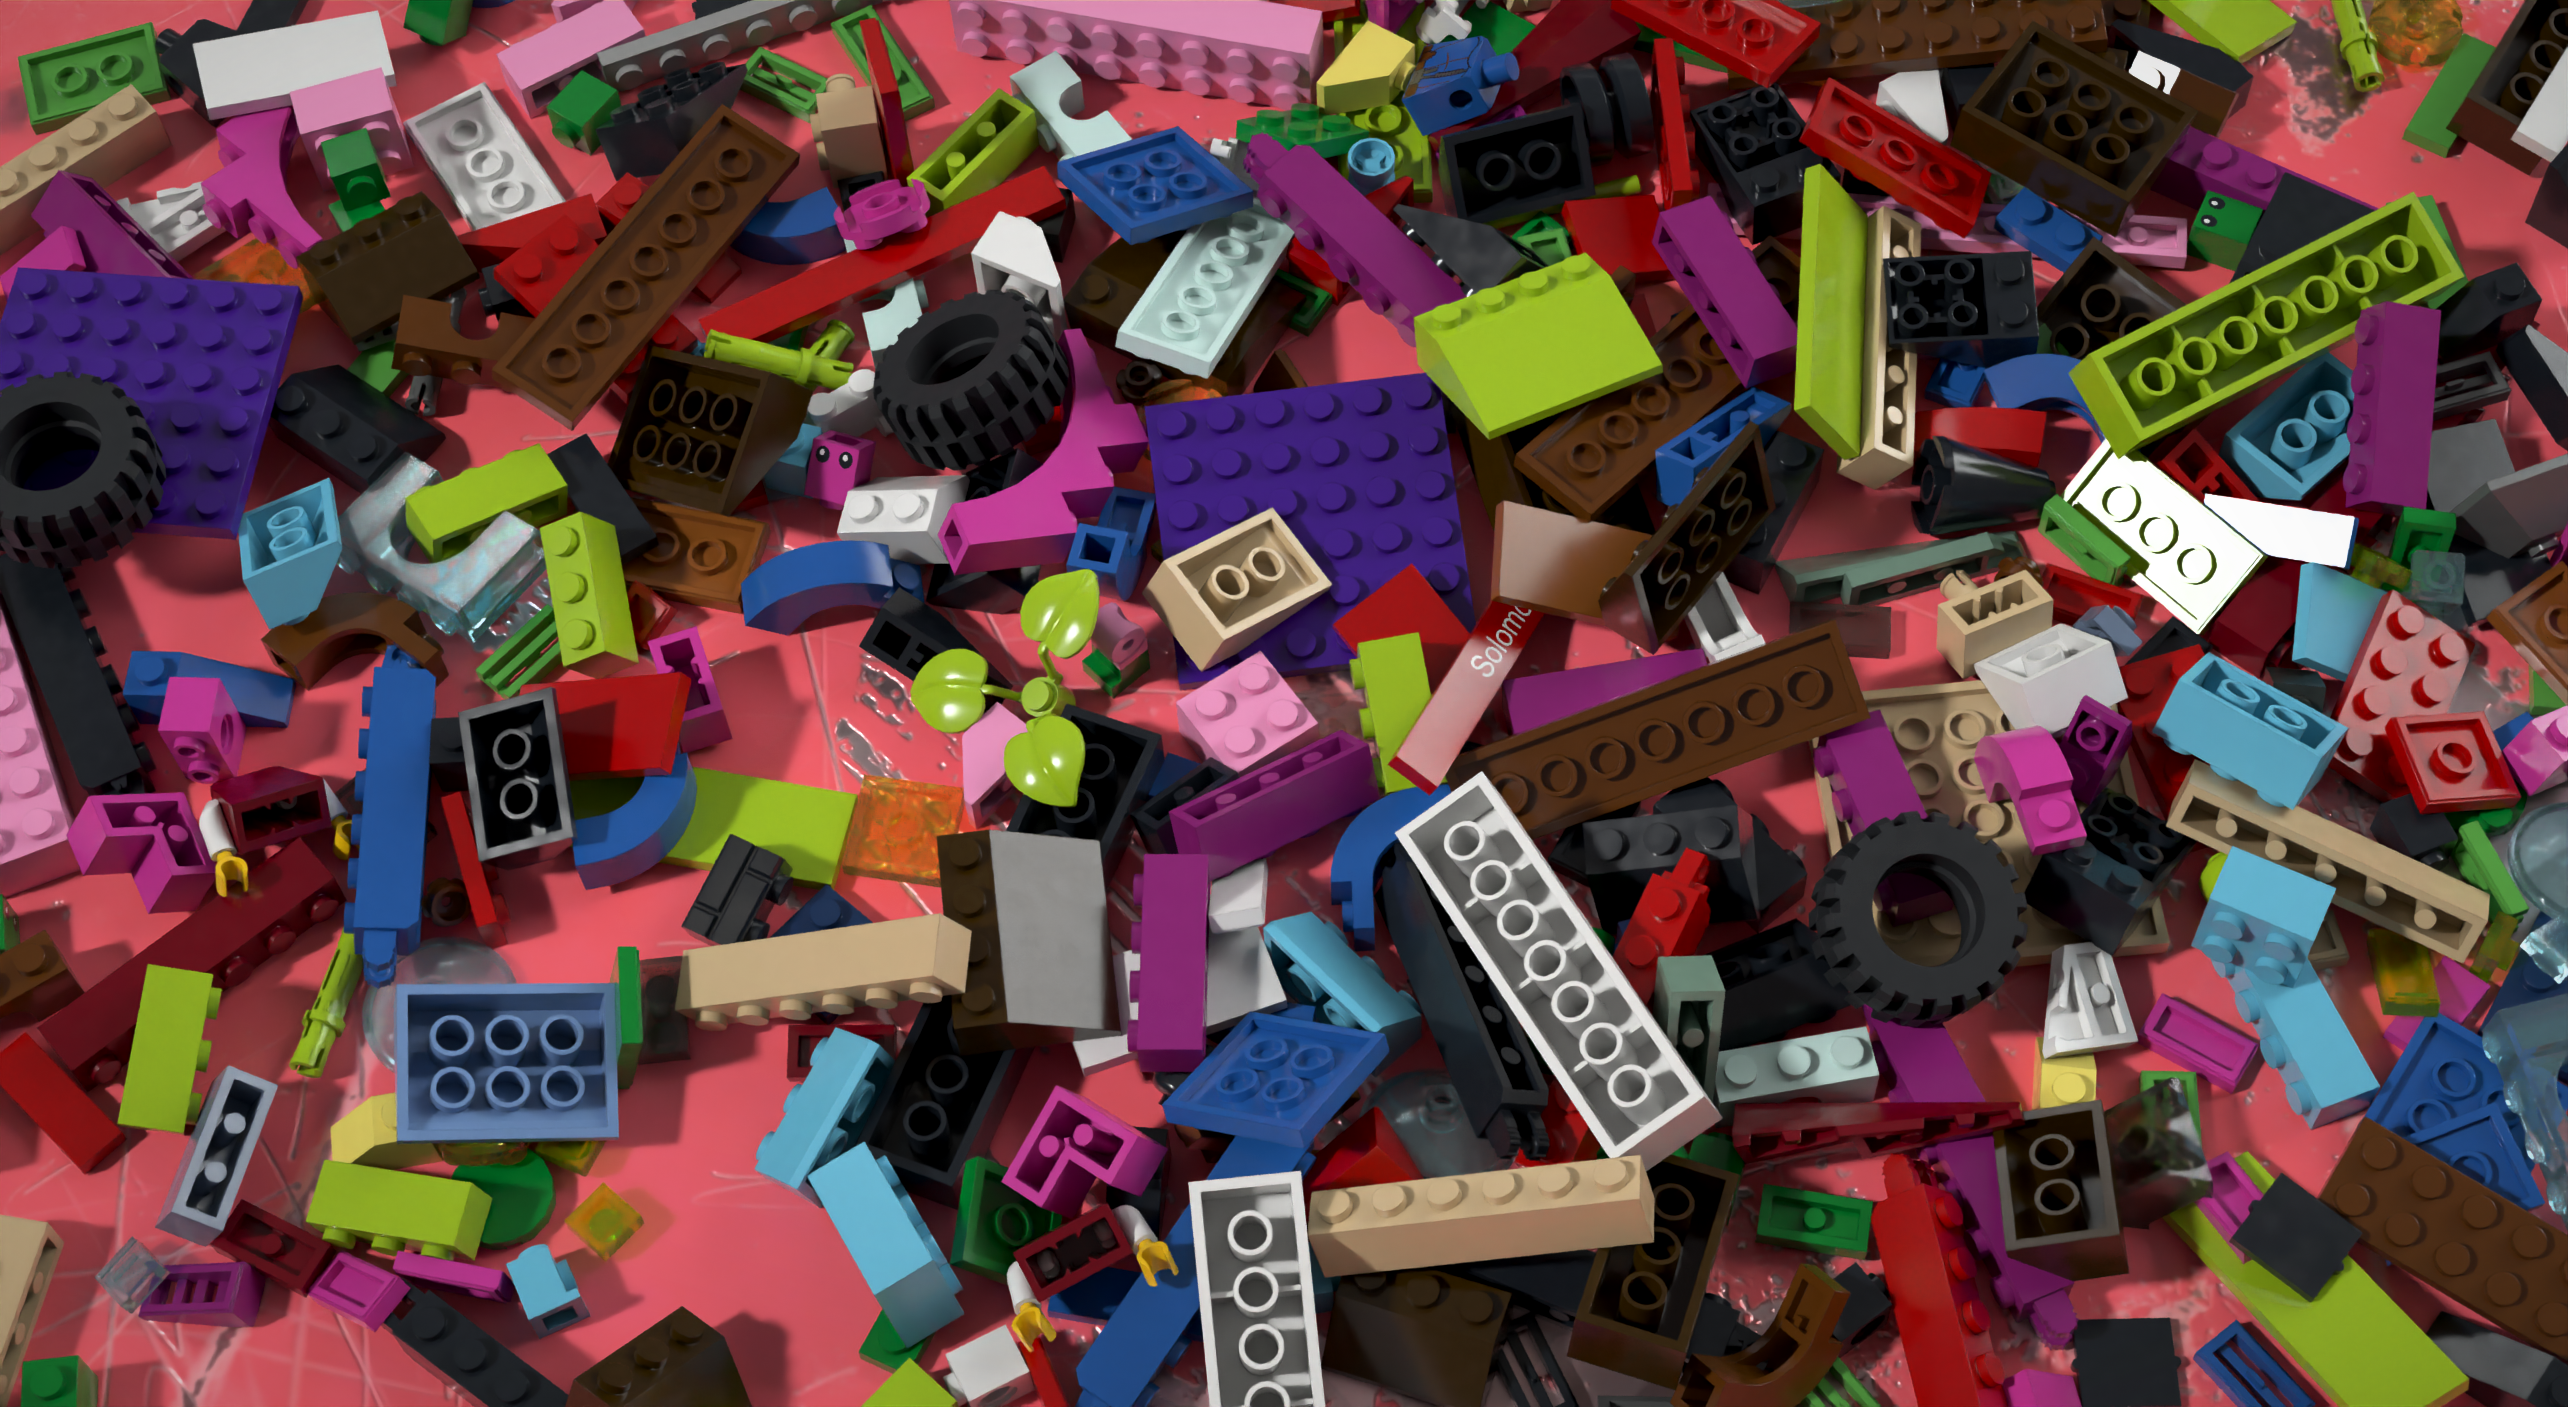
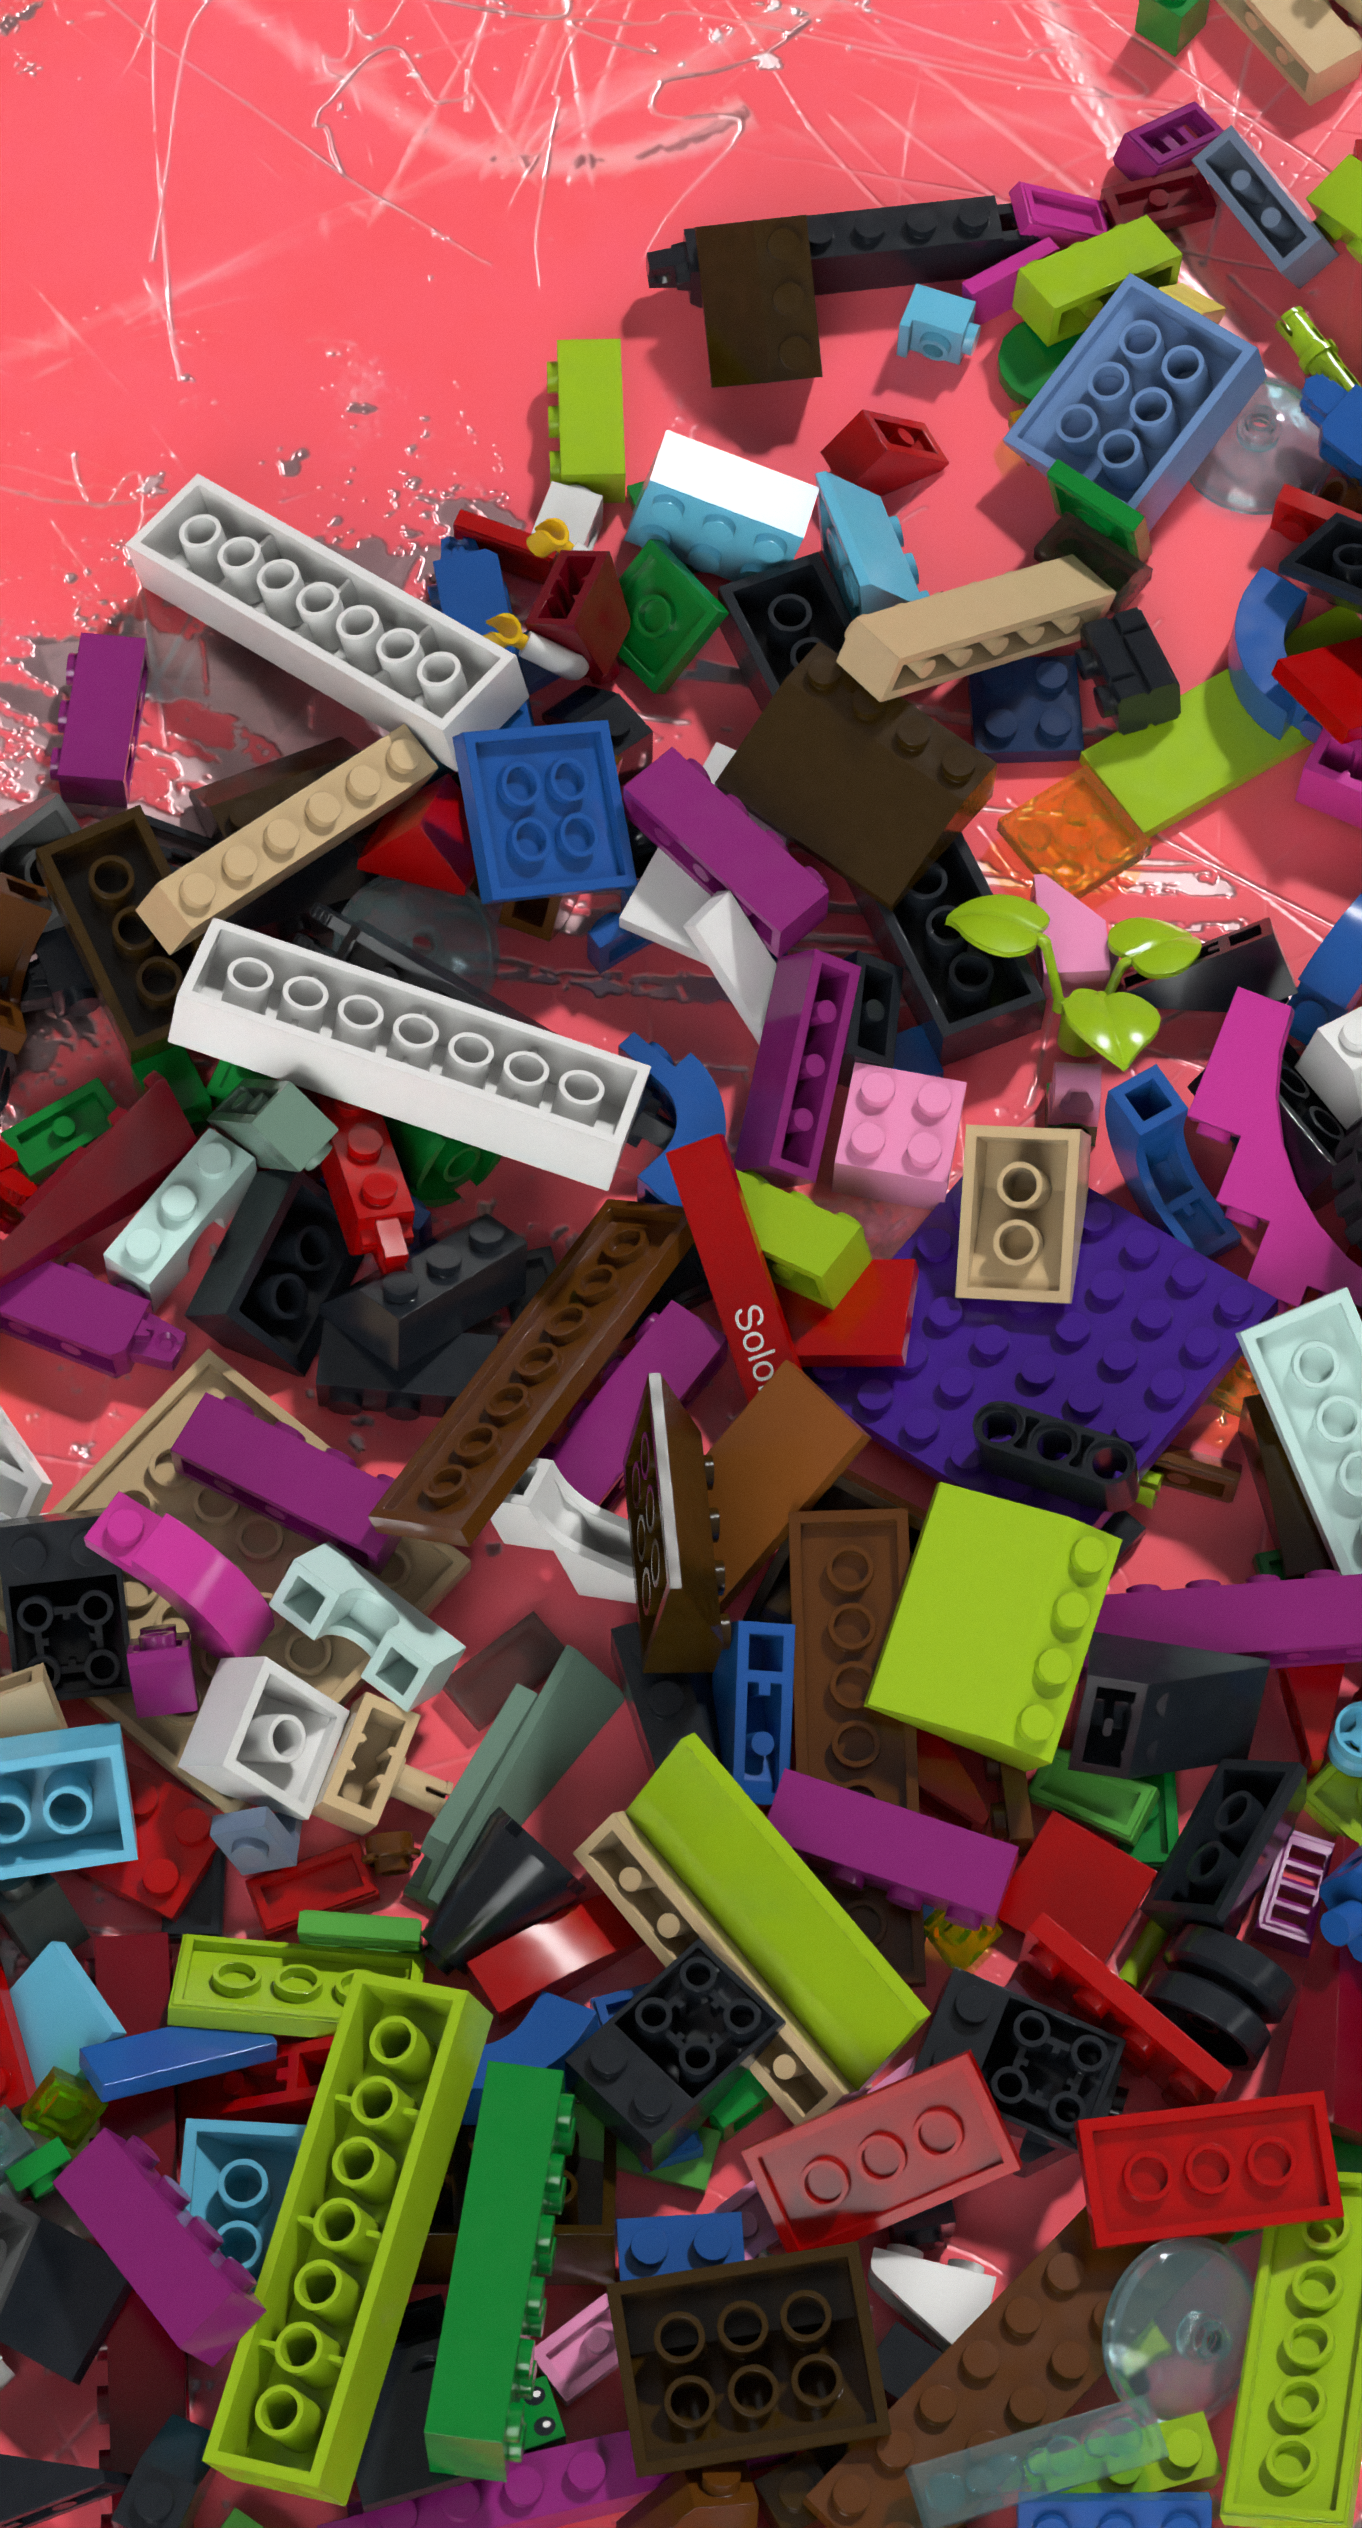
camera: 130 degrees right, 5 degrees up
clear light blue tile [94,1236,170,1314] -> none
clear neon green plate [564,1182,644,1262] -> none
dark pink brick [1001,1085,1168,1219] -> none
medium azure slope [1263,912,1422,1078] -> none
black tyre [1809,811,2028,1027] -> none
dark grey tile [2433,351,2512,421] -> none
none -> light aqua arch [269,1541,467,1712]
none -> green brick [424,2060,577,2483]
none -> red slope [820,409,950,497]
none -> black beam [972,1401,1140,1513]

